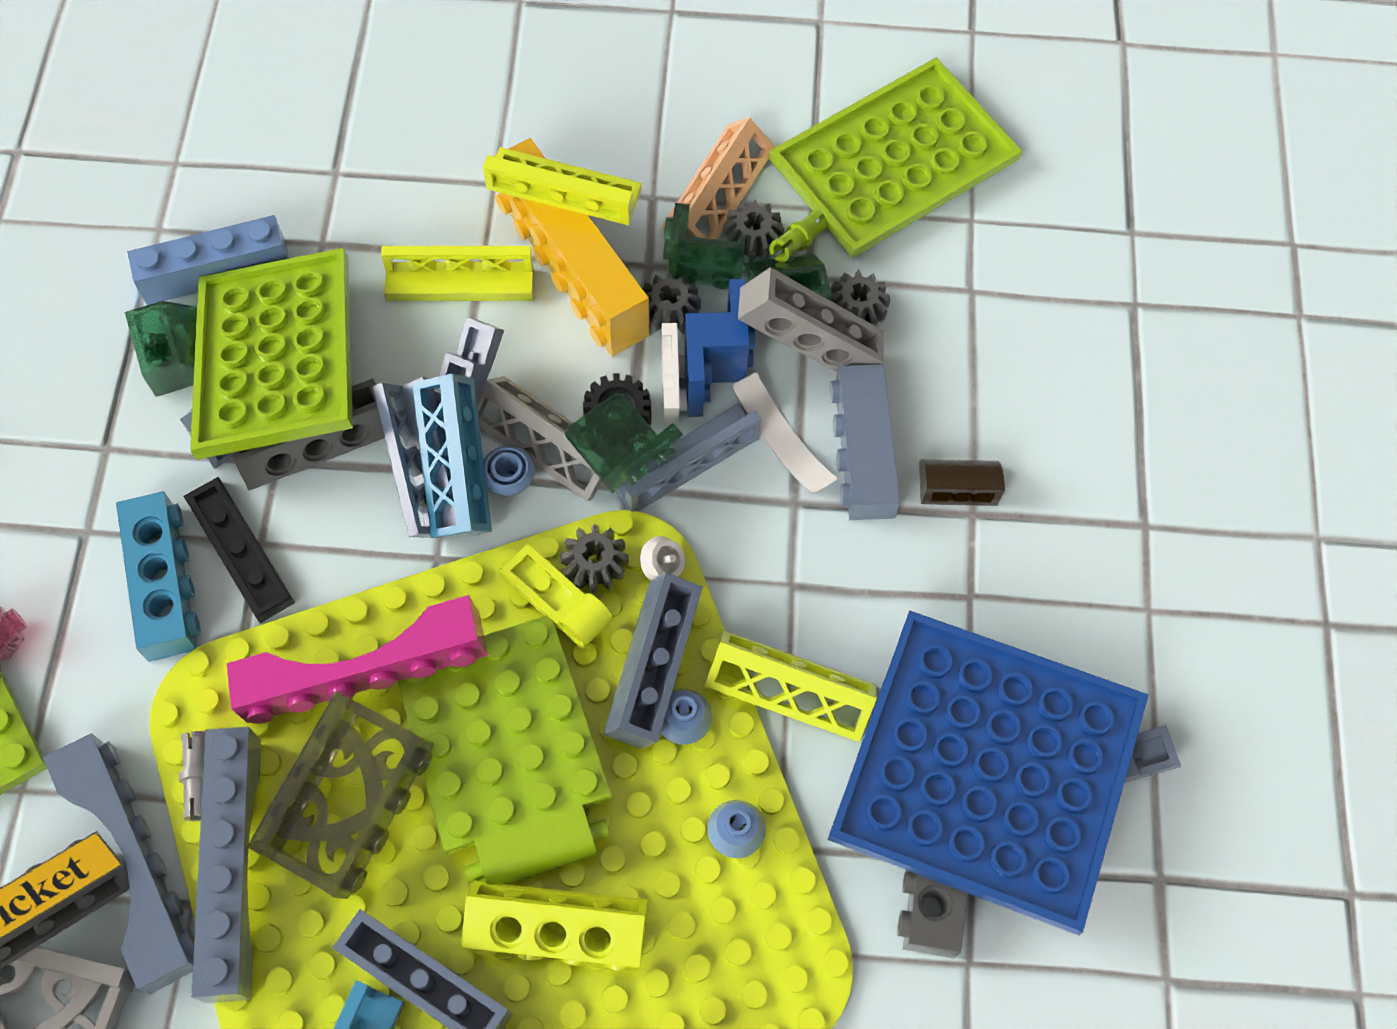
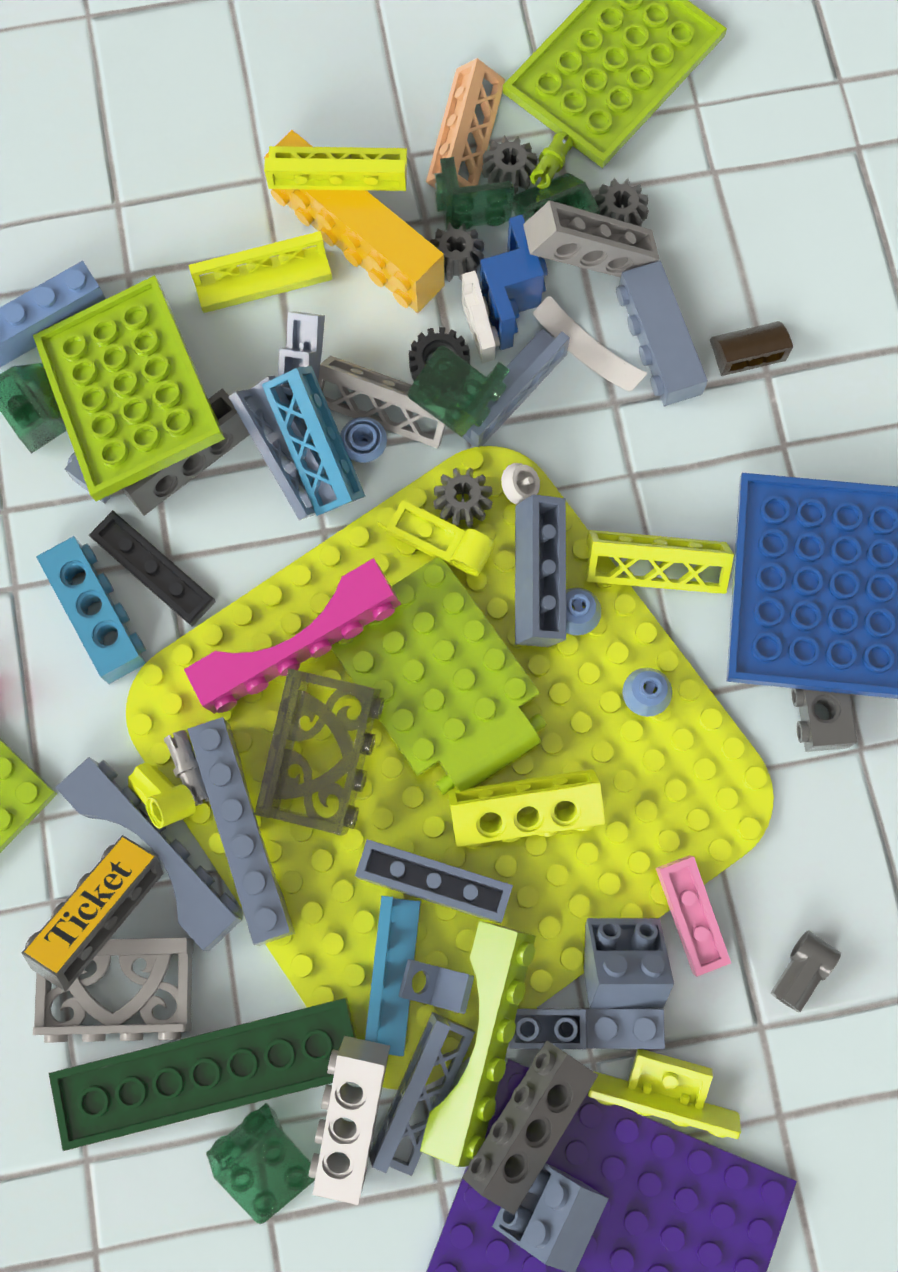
camera: 10 degrees left, 10 degrees up
none -> neon yellow piece [128,762,196,829]

